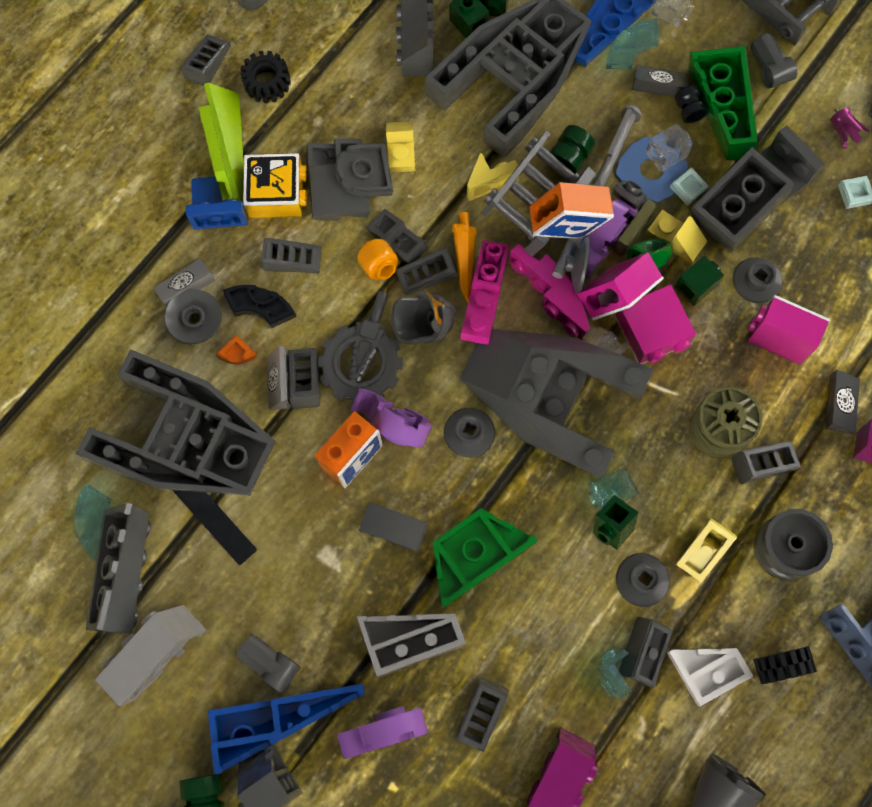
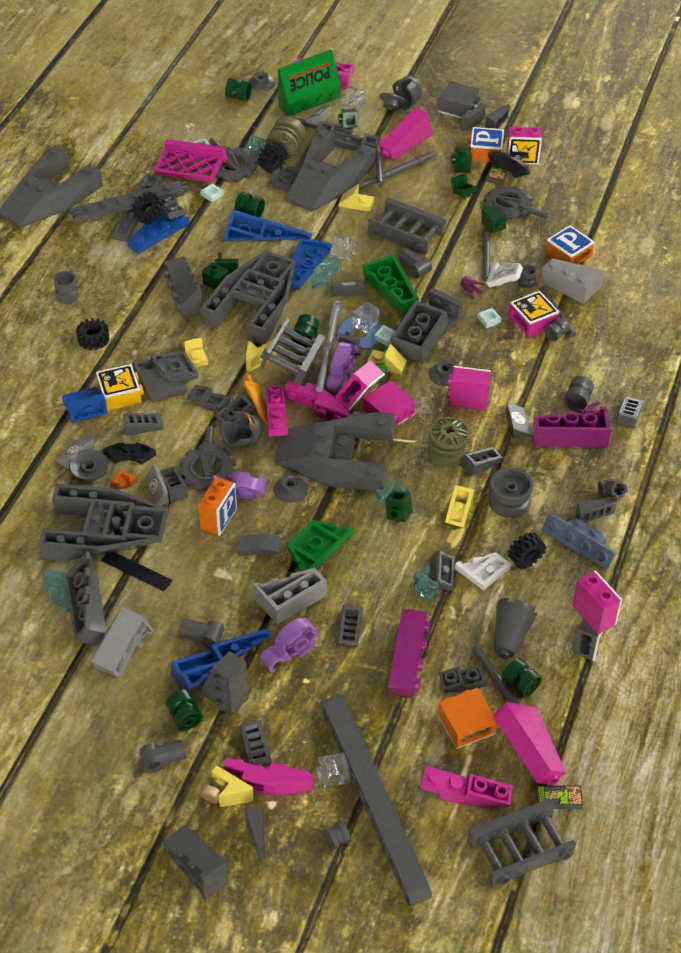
camera: 20 degrees left, 25 degrees down
dark grey slope [181,34,231,86] -> none
lime wedge [198,83,244,203] -> none
light orange head [357,239,398,280] -> none
orange piece [529,182,614,239] -> none
dark grey dish [565,236,590,293] -> none
olive tile [614,199,657,256] -> none
dark grey piece [616,553,670,607] -> none
dark green brick [674,256,724,306] -> none
black wheel [675,85,709,124] -> none

